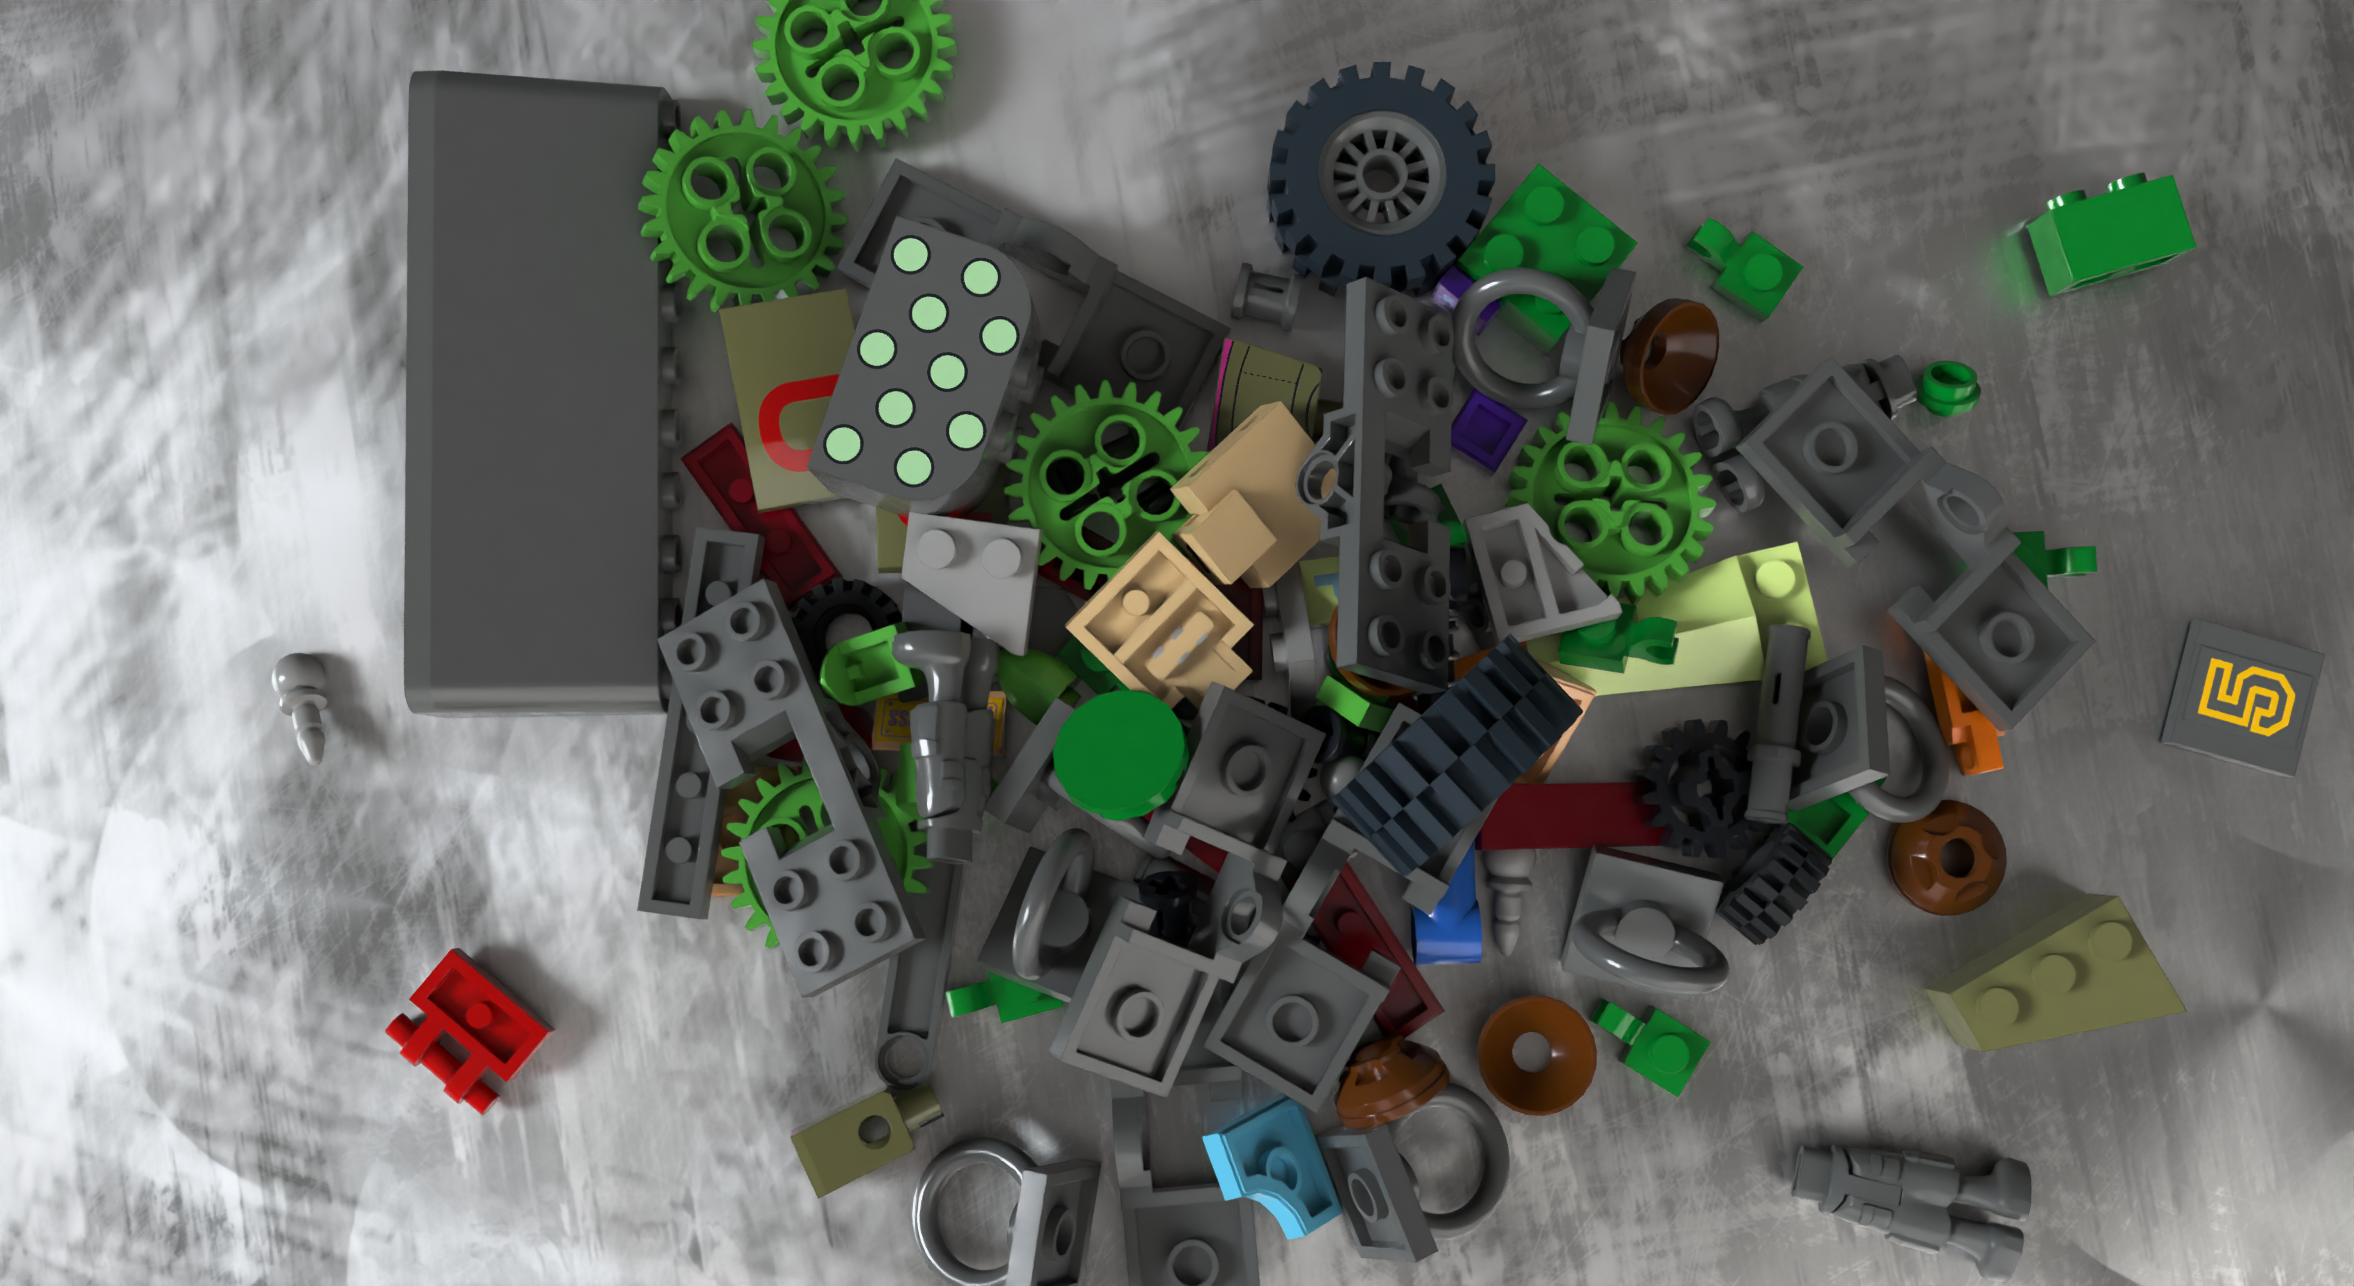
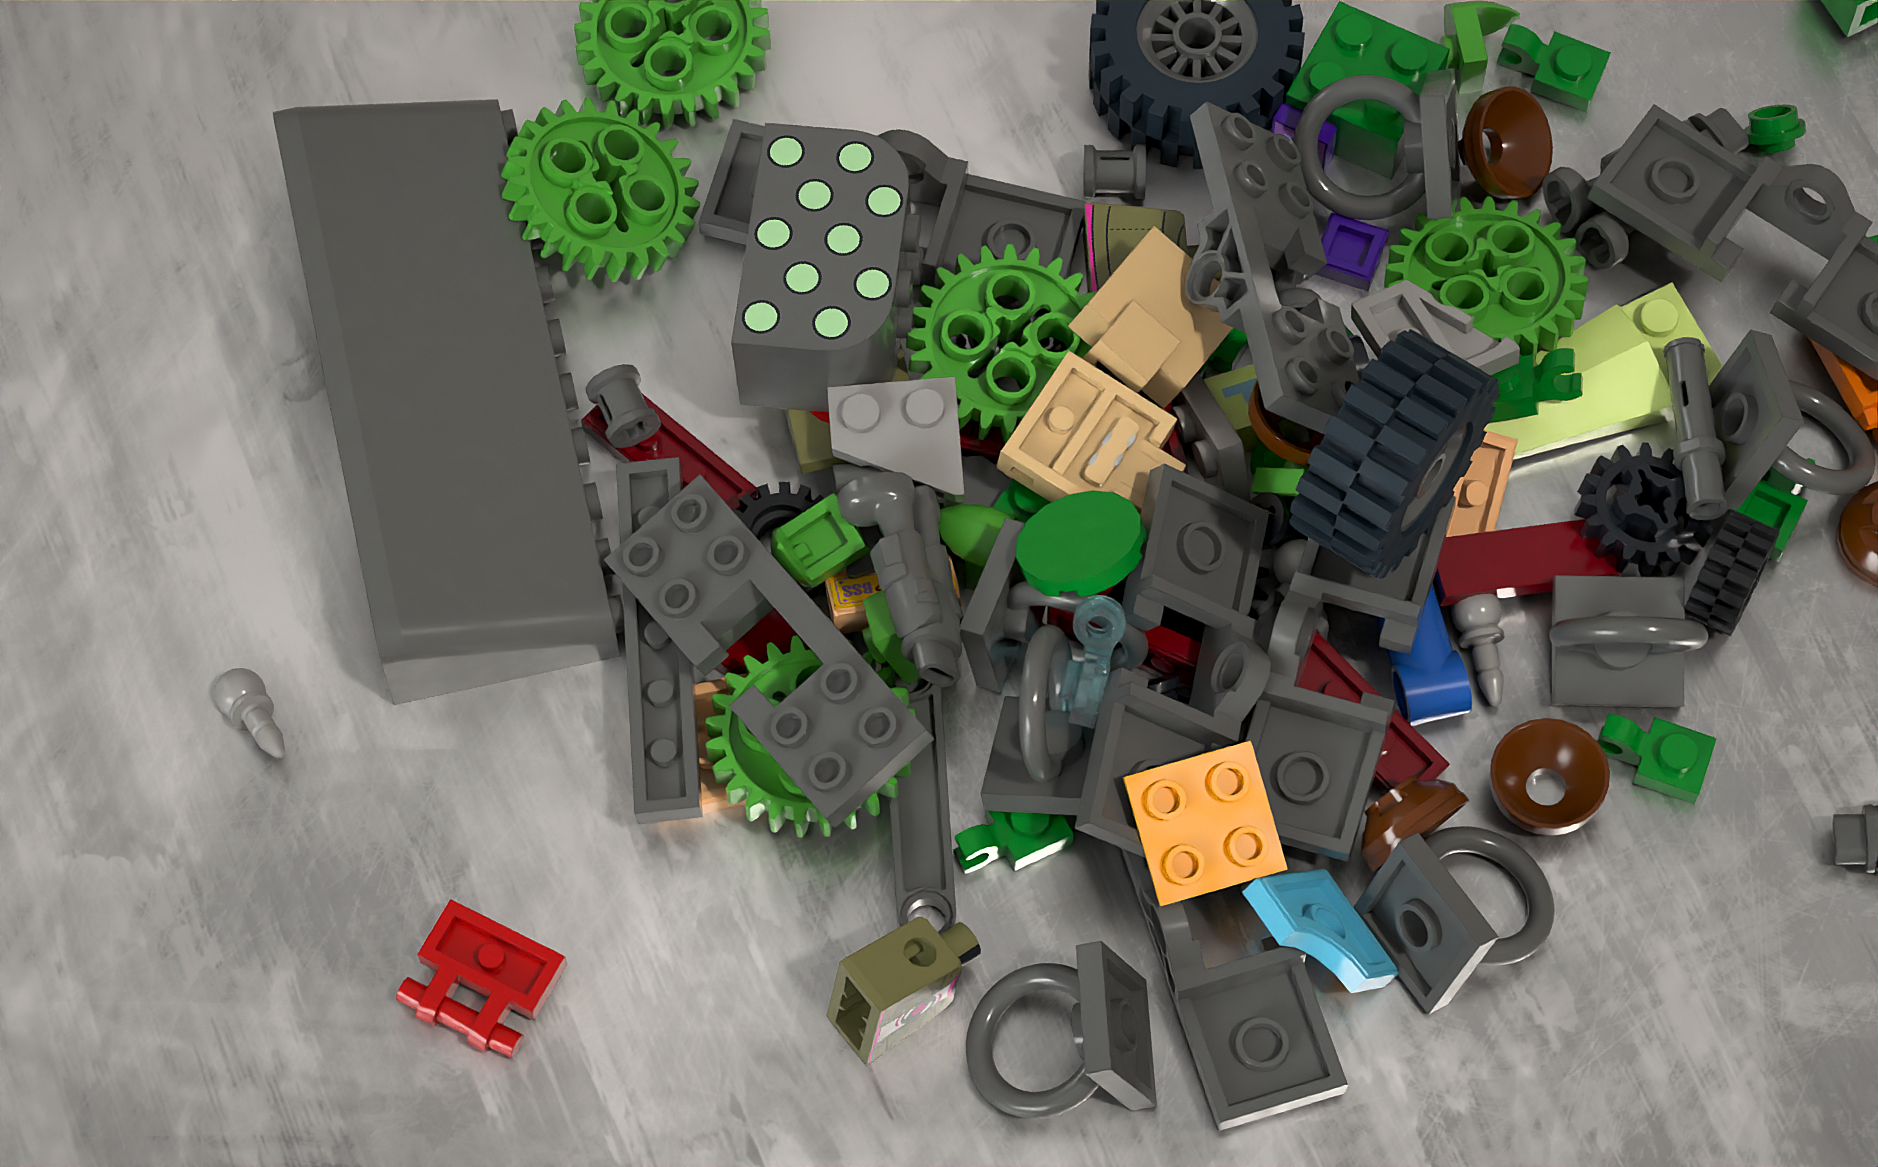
camera: 15 degrees left, 20 degrees down
olive slope [719,288,855,513] -> none
none -> dark grey bush [585,364,661,448]
none -> clear light blue plate [1059,595,1126,729]
none -> light orange hinge [1123,741,1288,906]
none -> bright green plate [1439,0,1520,94]

